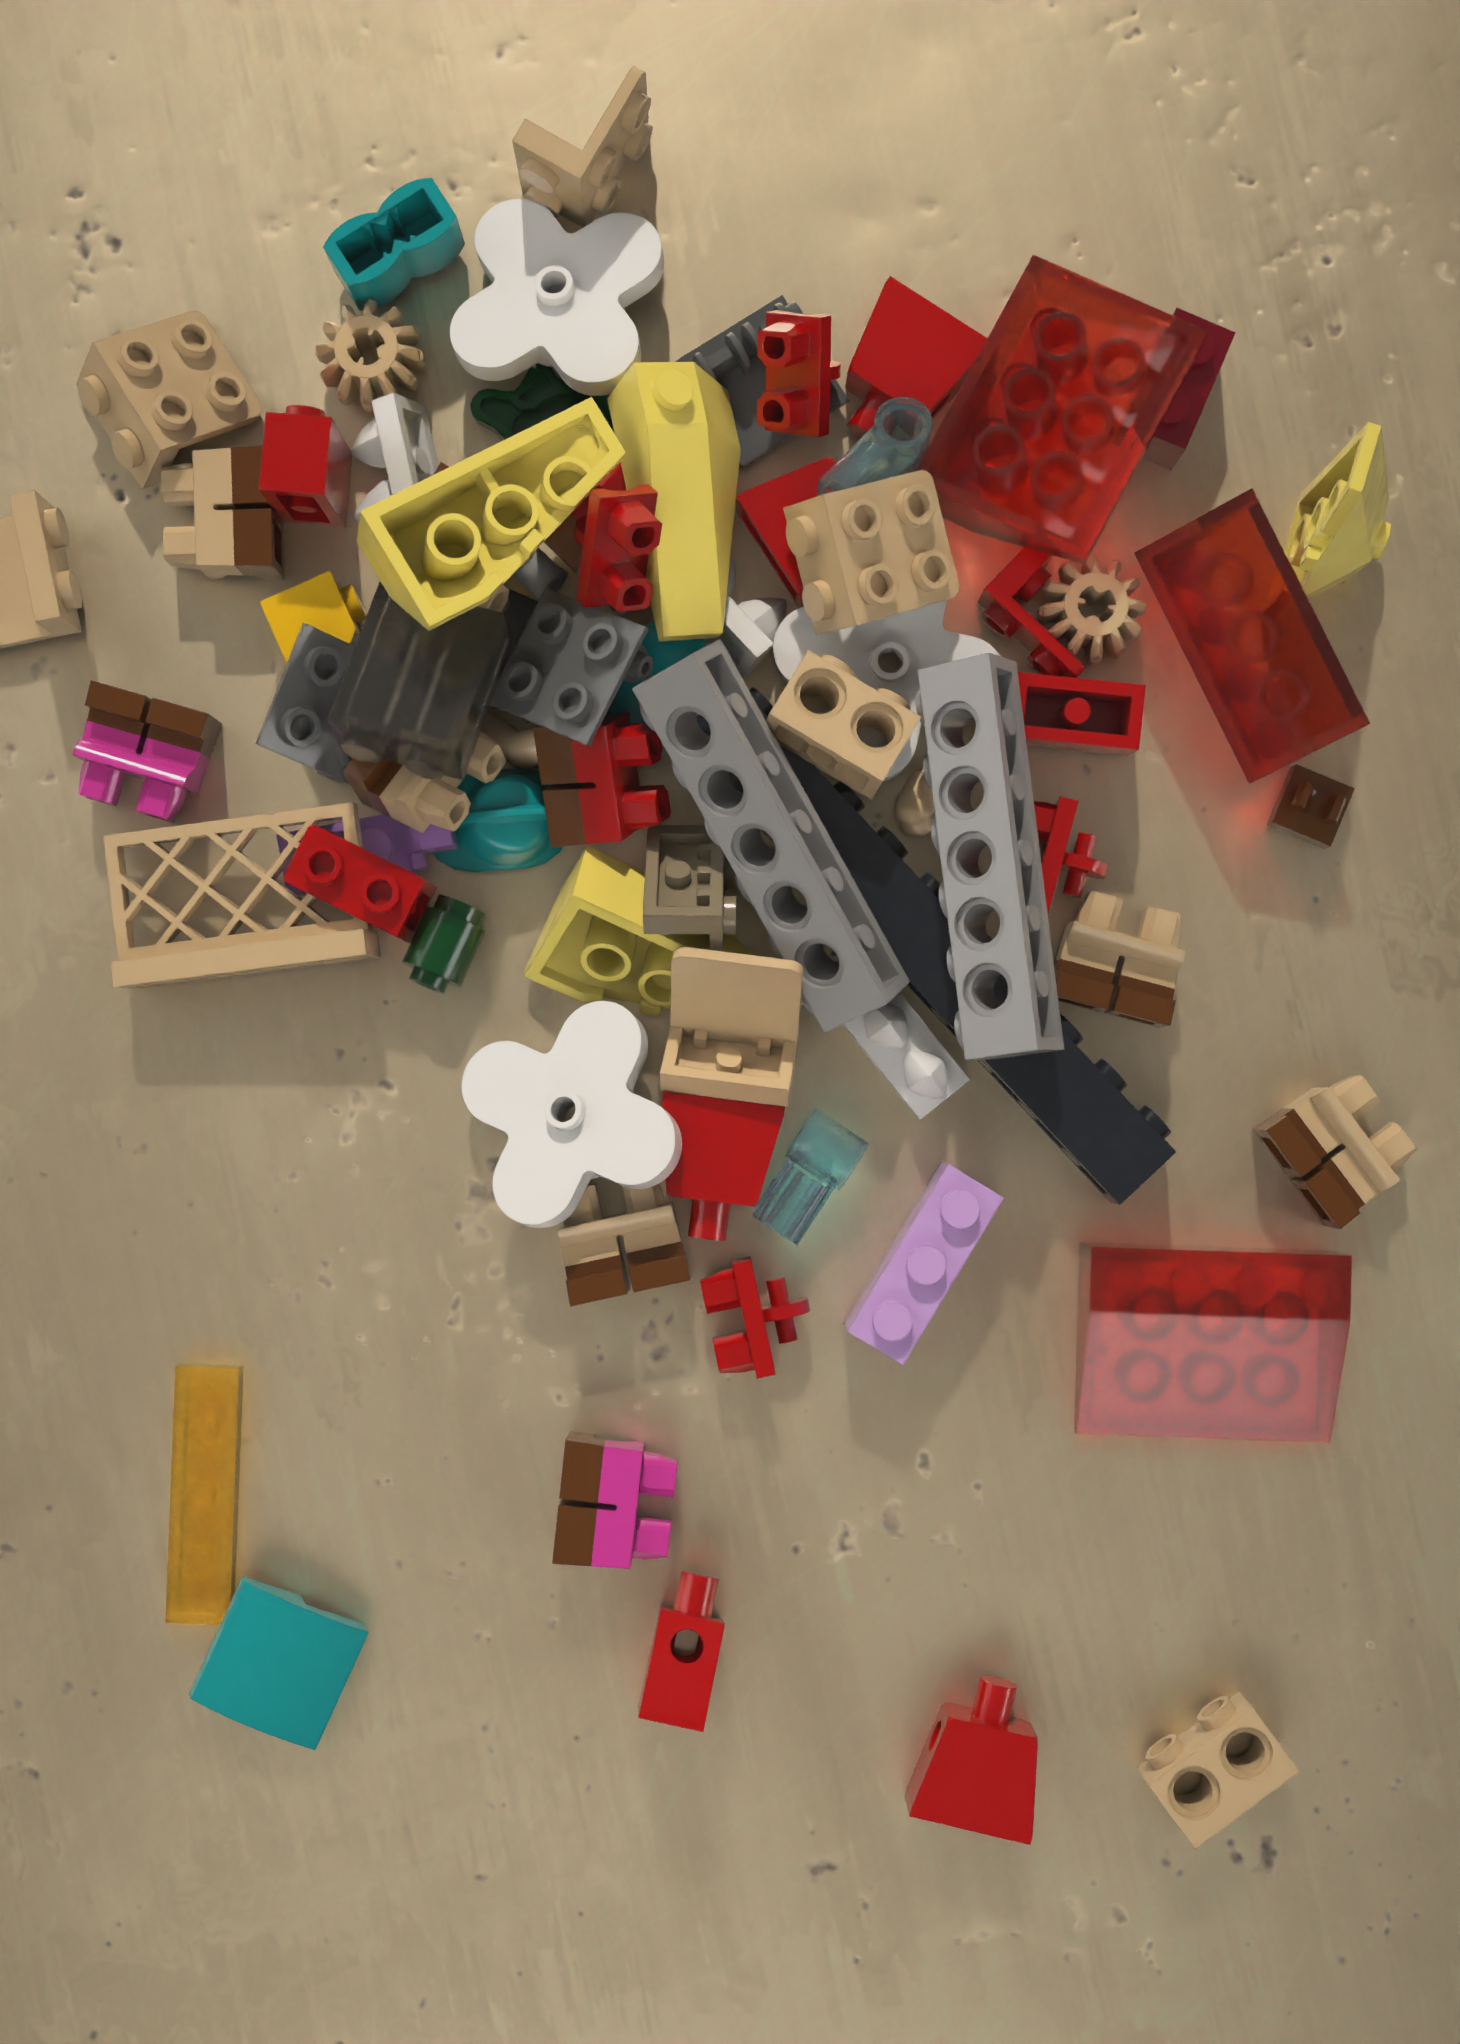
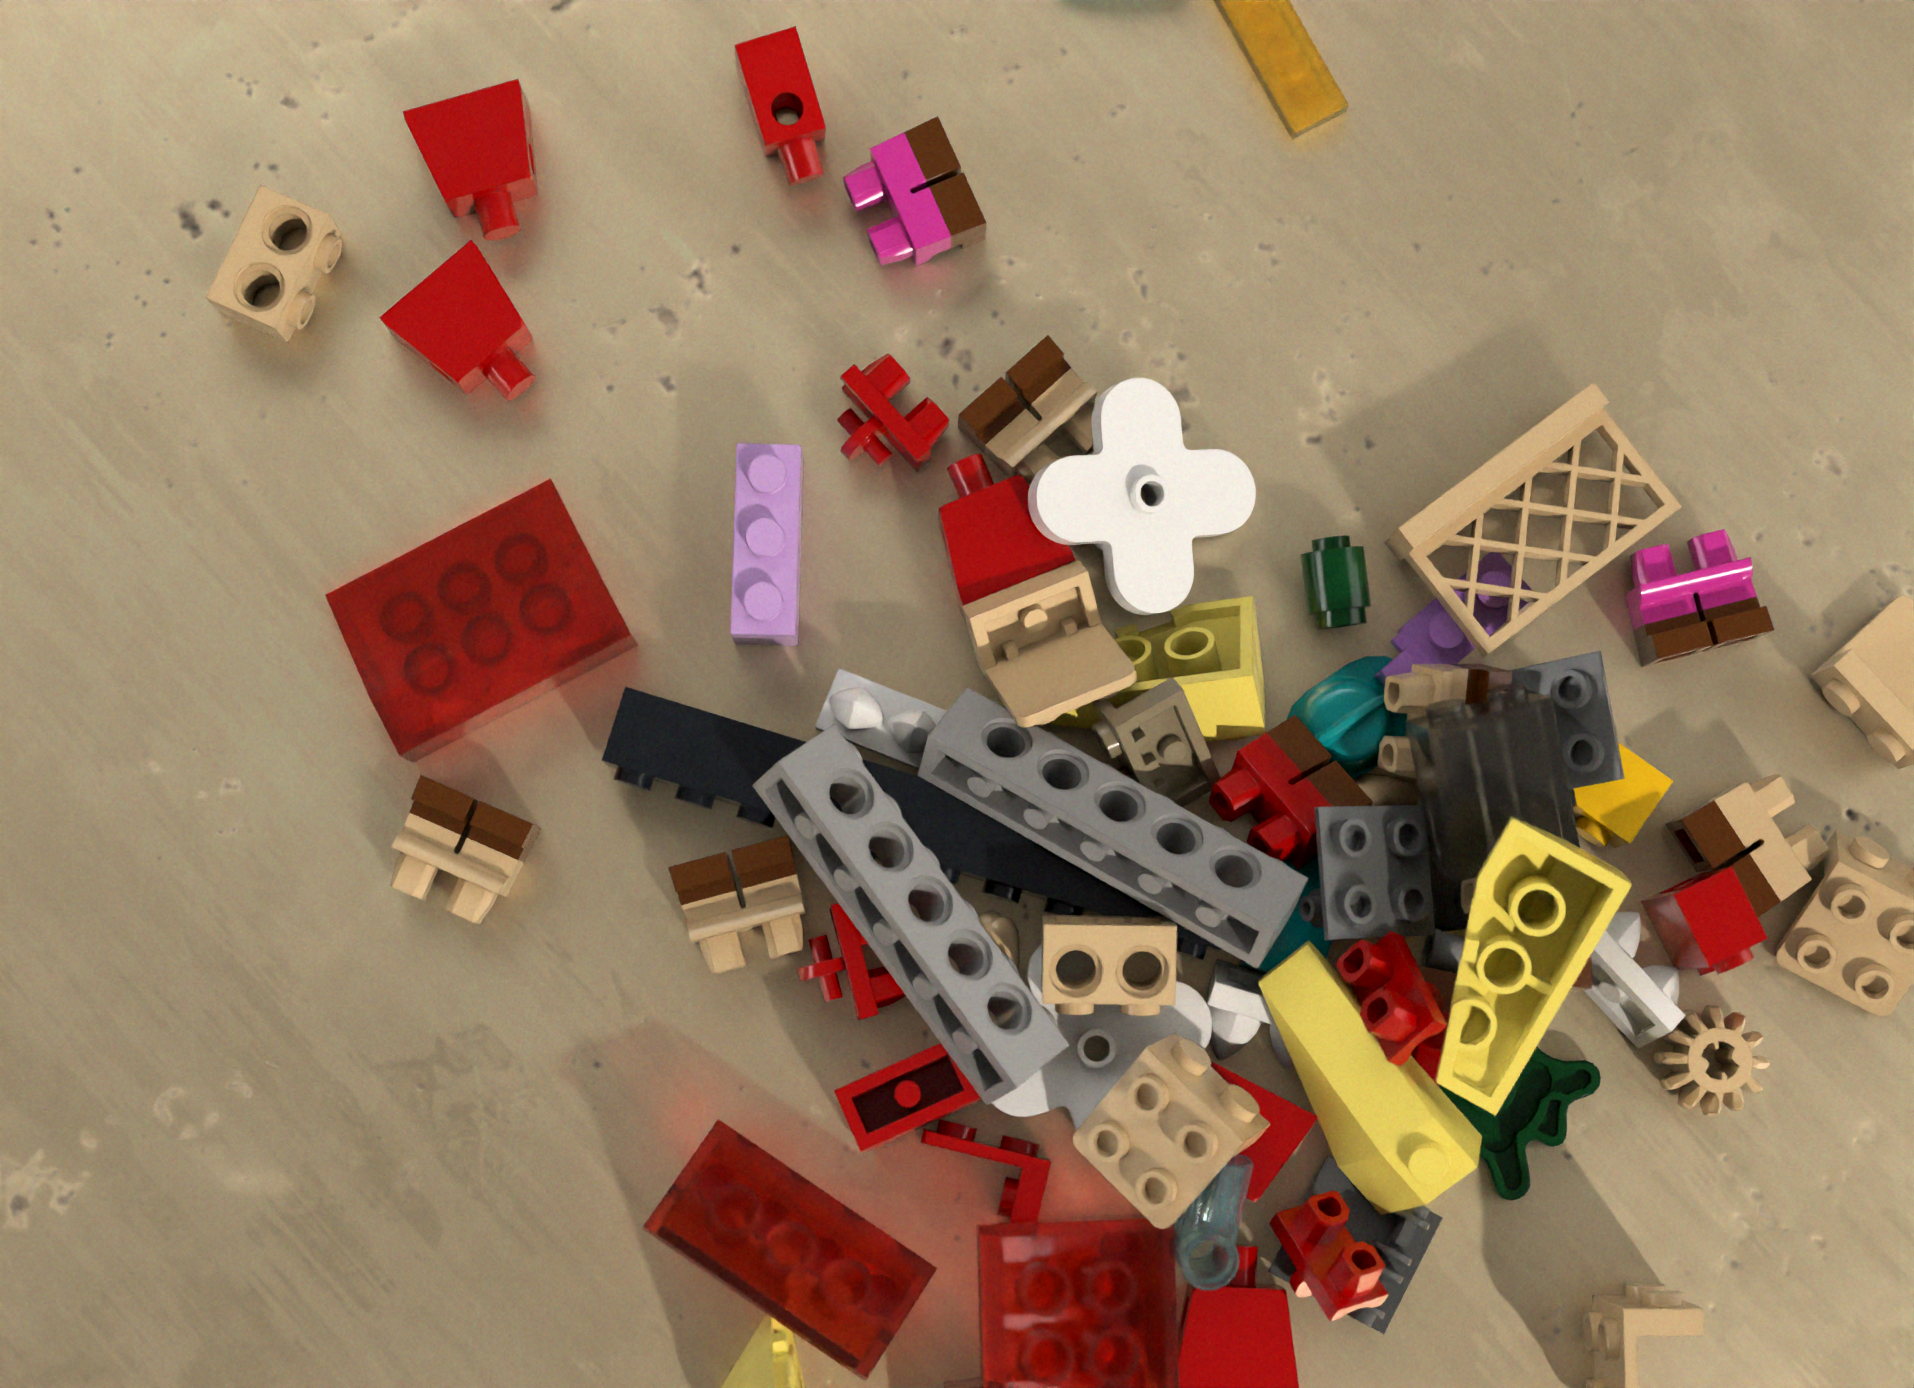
camera: 145 degrees right, 5 degrees down
red bracket [283,825,438,944] -> none
teal brick [323,178,465,311] -> none
white plant [450,199,664,396] -> none
clear light blue piece [752,1108,869,1245] -> none
tan gear [1037,555,1147,666] -> none
reddish brown tile [1267,764,1355,849] -> none
none -> red torso [379,240,535,401]

